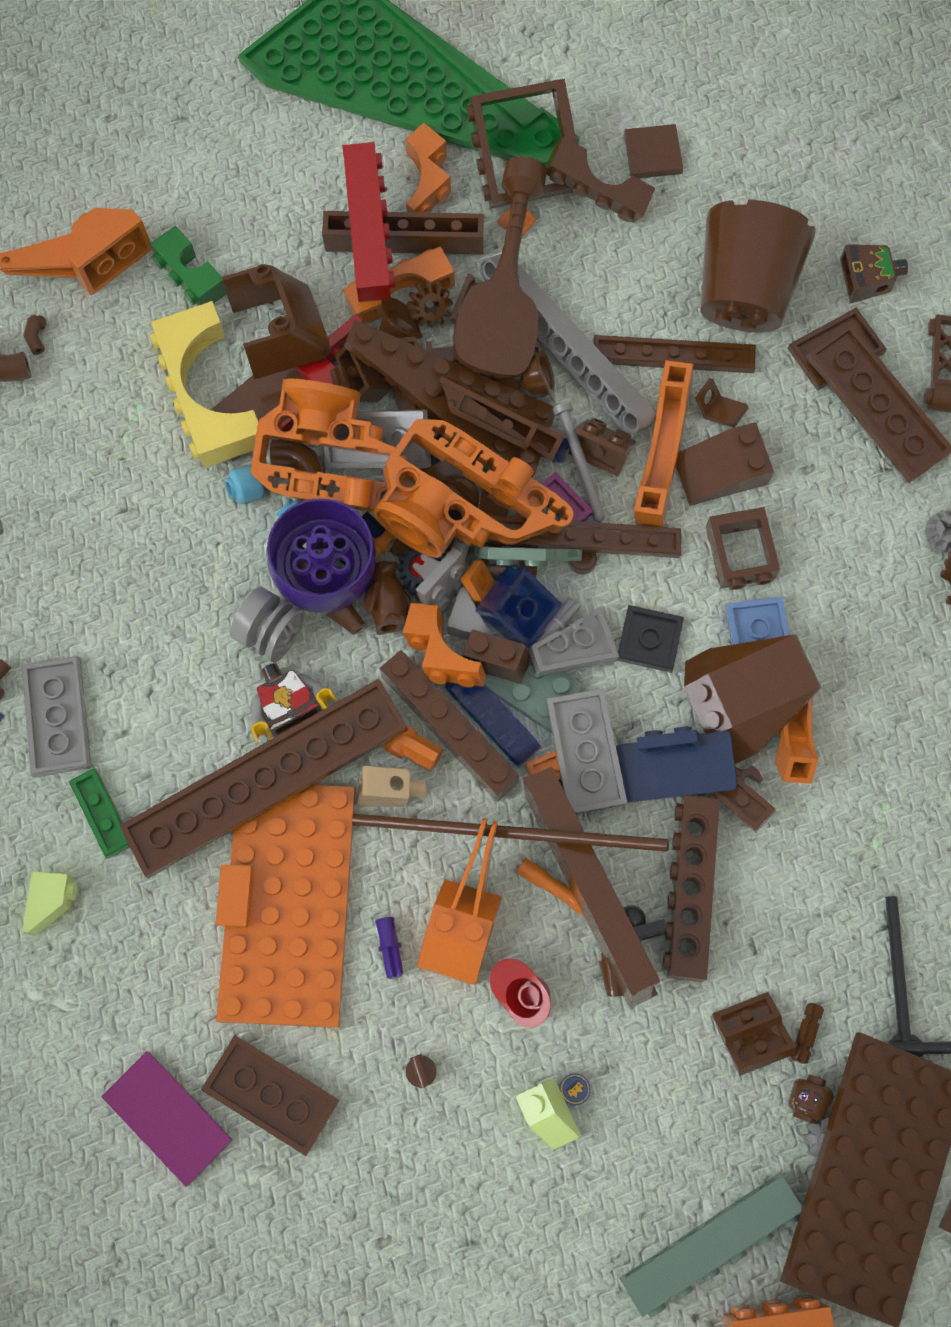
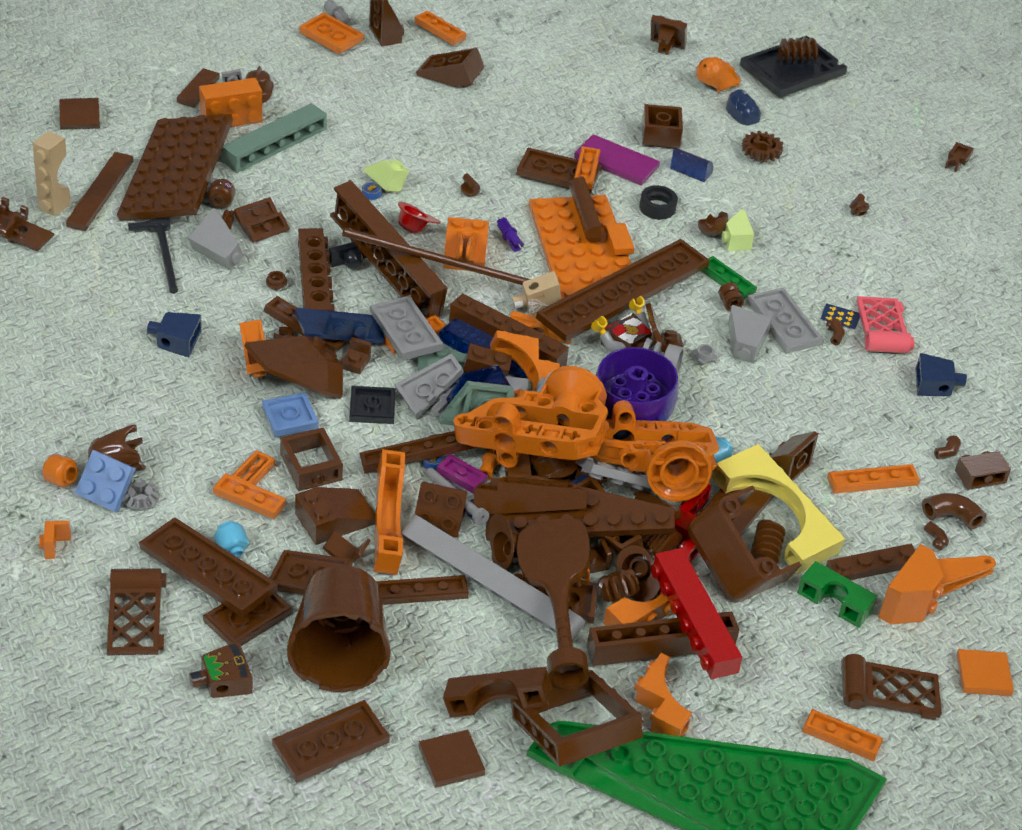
camera: 160 degrees right, 30 degrees down
none -> dark blue torso [147,312,202,357]
none -> light grey slope [188,208,244,270]
none -> orange plate [213,473,286,520]
none -> medium azure head [214,521,249,558]
none -> orange tile [231,450,275,485]
none -> reddish brown plate [266,271,287,290]
none -> reddish brown tile [269,550,352,595]
none -> reddish brown plate [272,700,390,783]
none -> reddish brown bracket [341,337,371,375]
none -> reddish brown brick [569,176,601,243]
none -> orange tile [574,147,601,189]
none -> black tyre [639,185,678,220]
none -> reddish brown brick [642,104,683,148]
none -> reddish brown plate [646,303,684,352]
none -> clear blue brick [670,148,714,182]
none -> light grey plate [692,344,717,364]
none -> reddish brown hair [698,211,728,236]
none -> reddish brown wheel [718,282,744,311]
none -> light grey slope [728,305,772,363]
none -> reddish brown piece [750,519,786,564]
none -> reddish brown slope [769,431,819,481]
none -> orange tile [802,709,883,762]
none -> reddish brown plate [826,543,915,580]
none -> orange tile [827,464,920,494]
none -> reddish brown piece [841,654,942,720]
none -> orange tile [956,649,1014,696]

